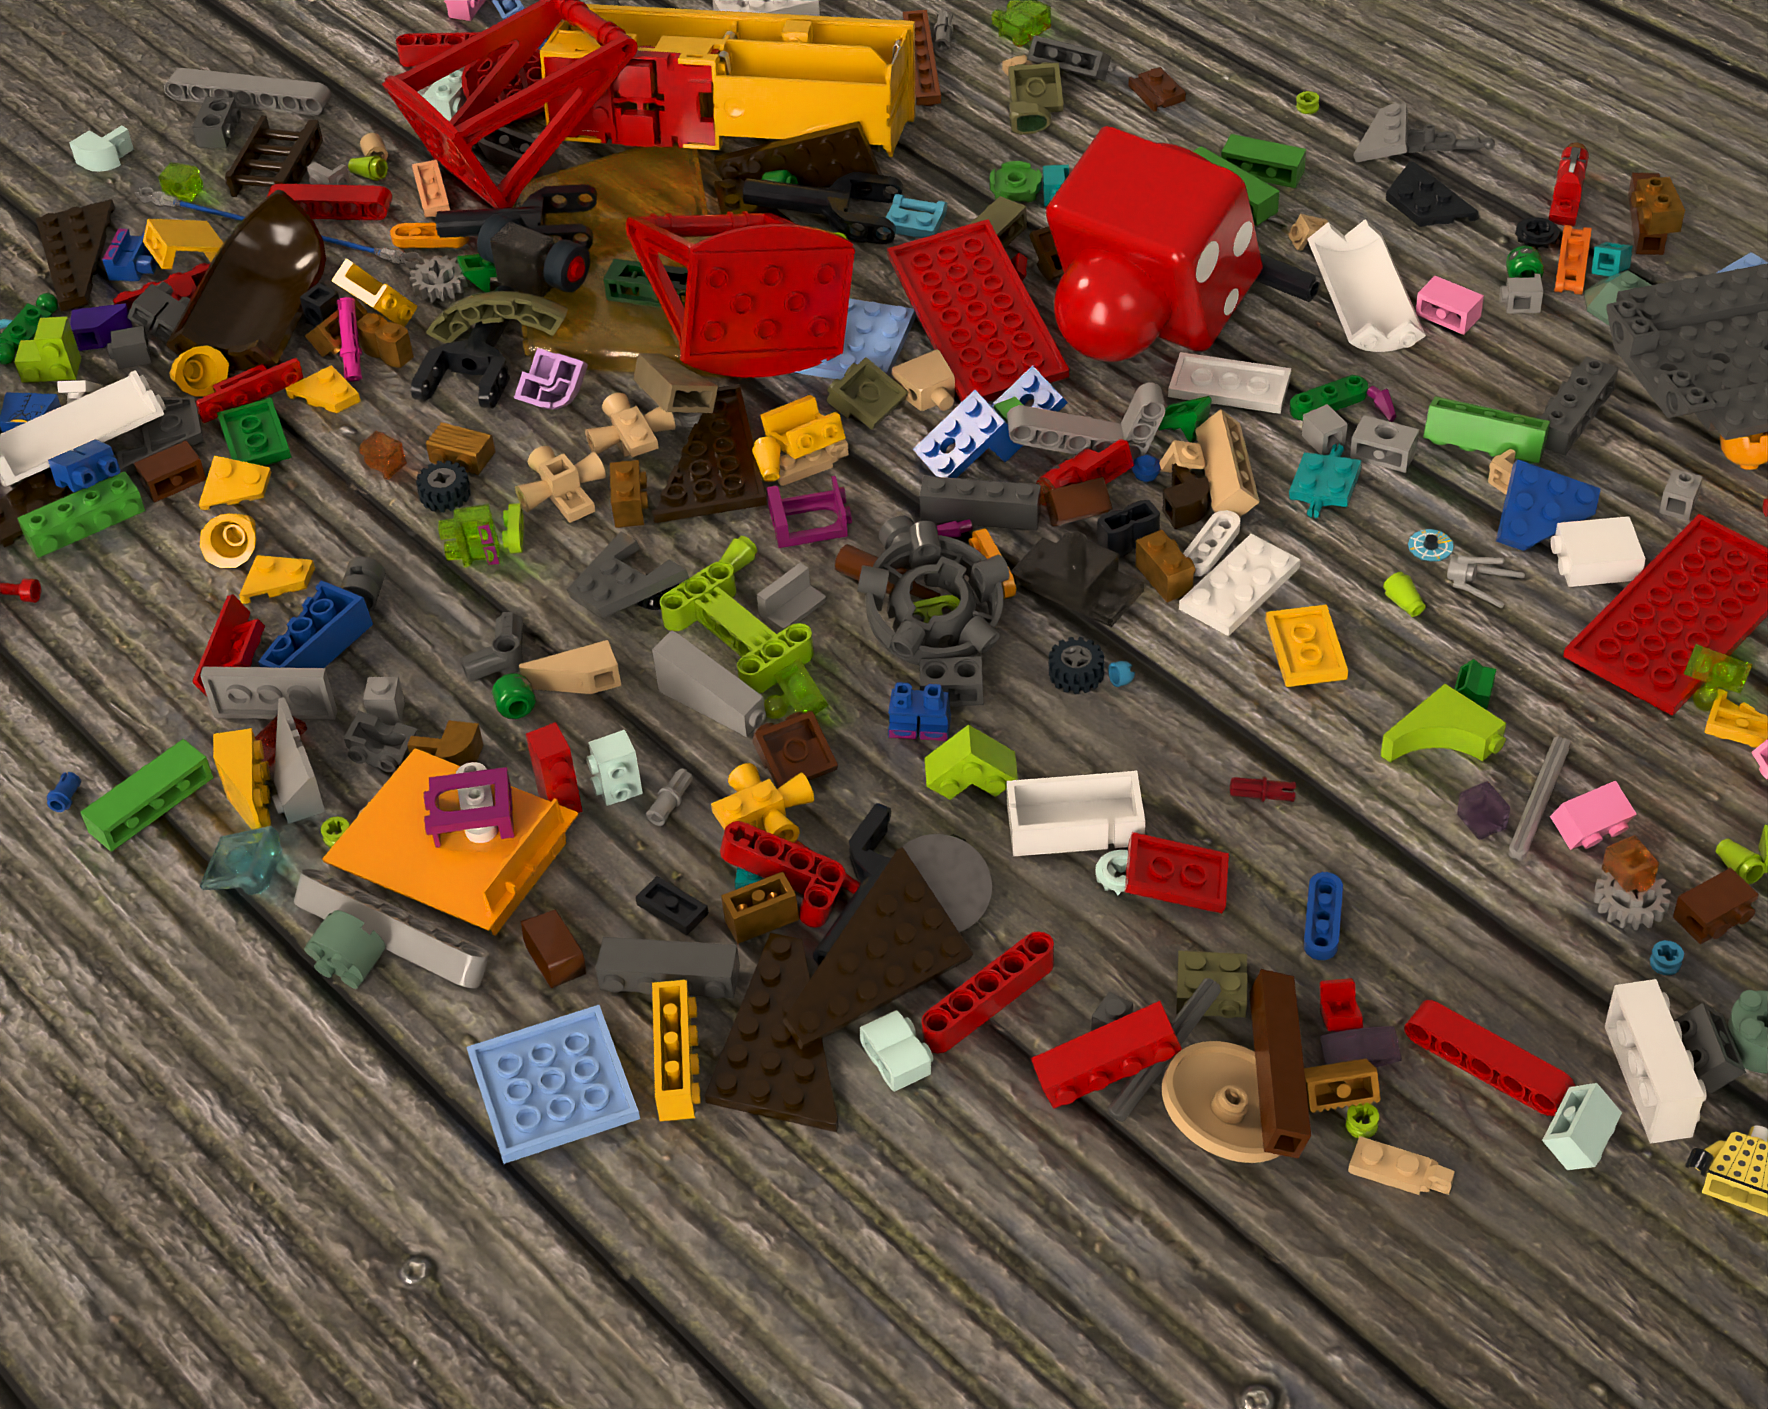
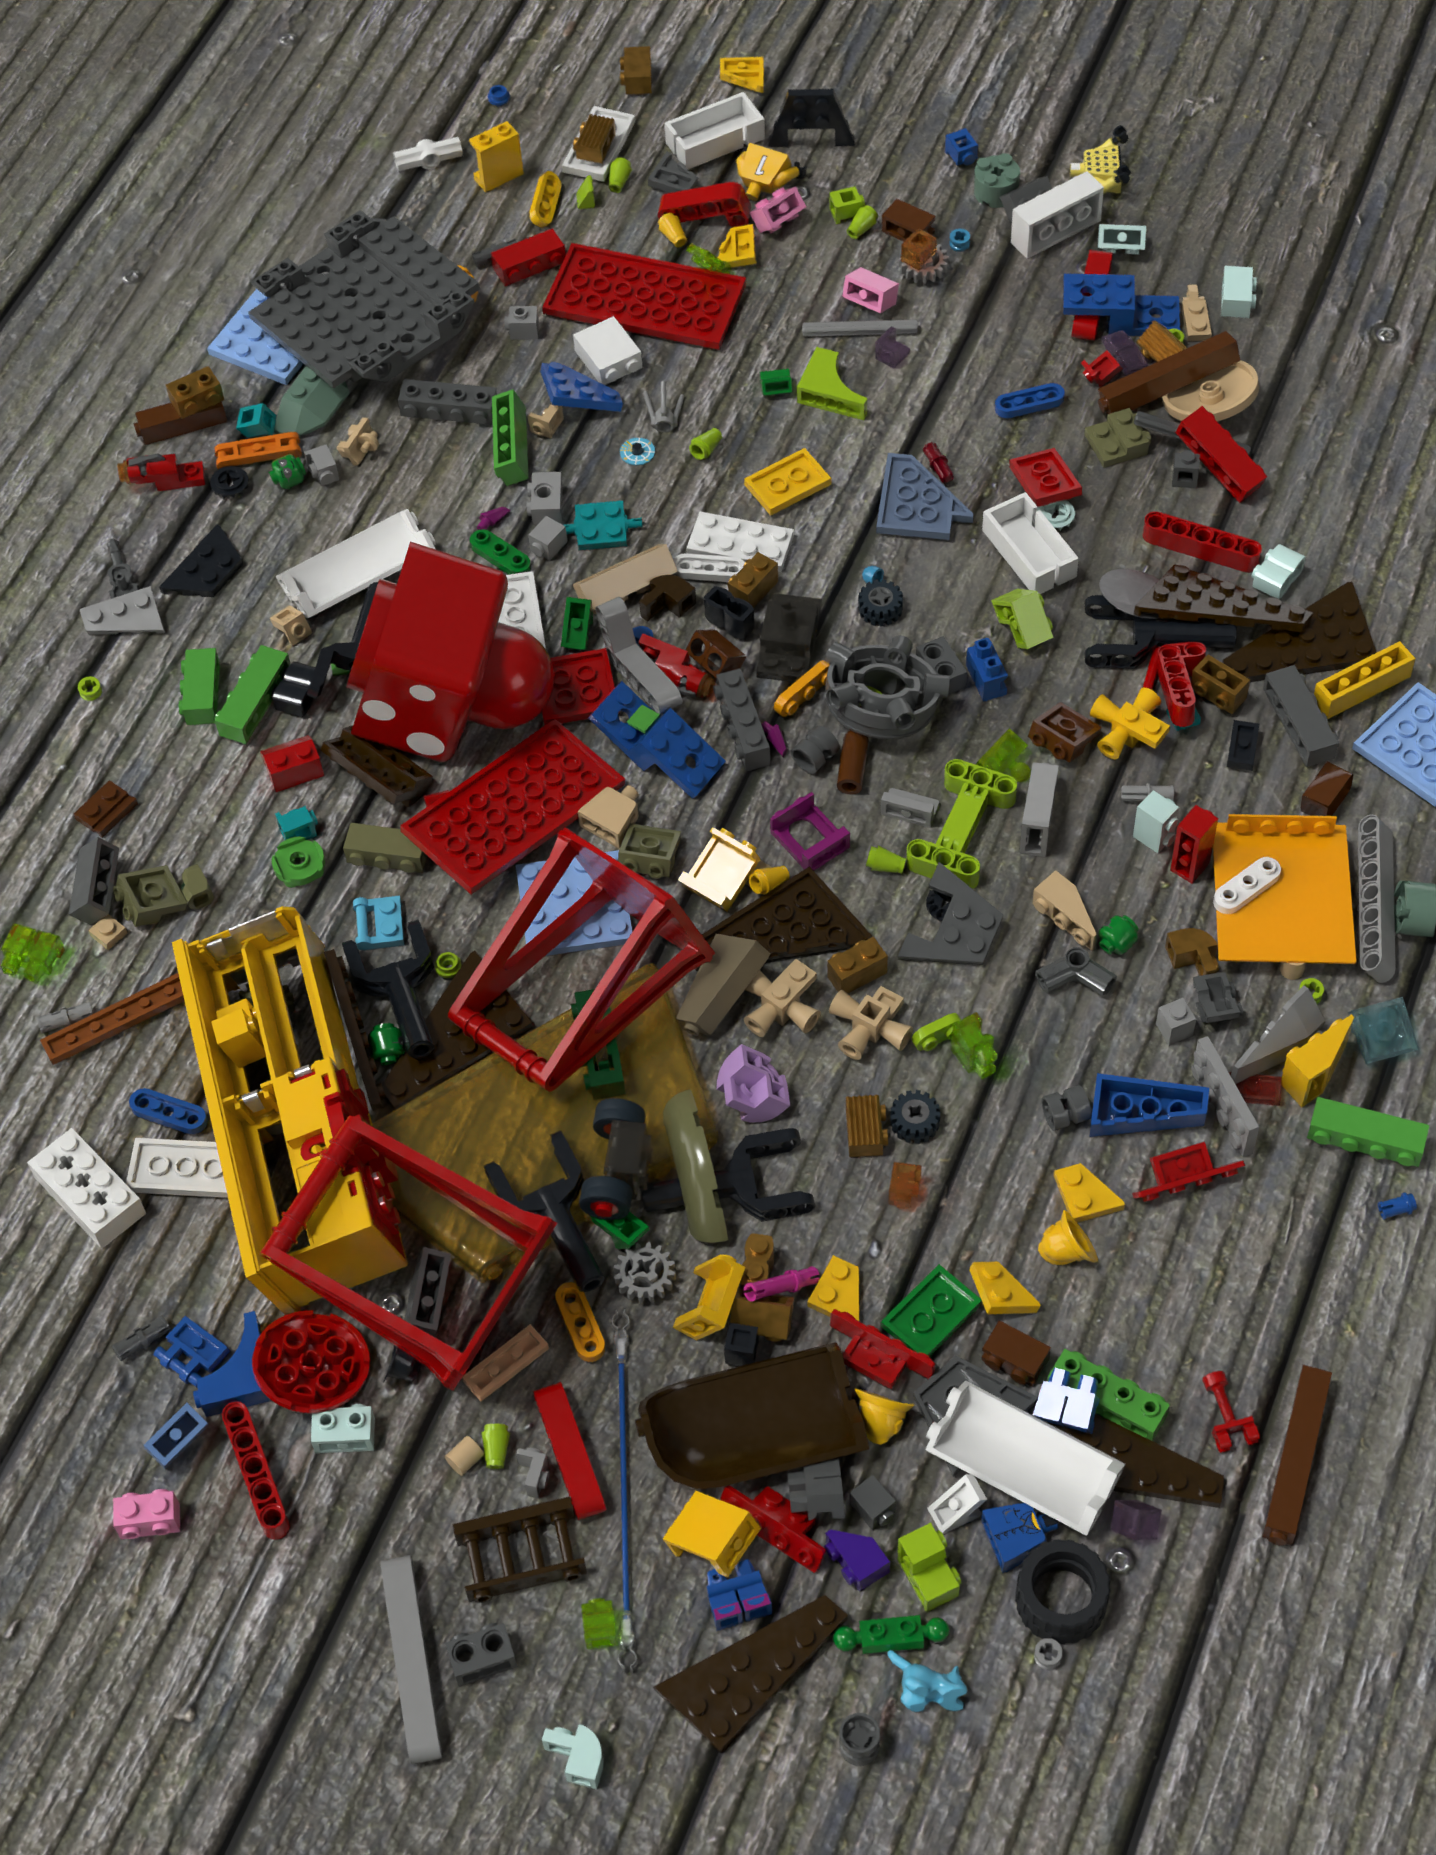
camera: 115 degrees left, 10 degrees up
magenta panel [424,767,514,848] -> none
tan bracket [1159,440,1205,473] -> none
bright pink brick [1416,276,1484,335] -> none
none -> tan hips [337,418,379,465]
none -> red plate [542,648,620,725]
none -> sand blue wing [876,453,973,540]
none -> blue bracket [1063,274,1180,336]
none -> light aqua brick [1221,266,1257,318]

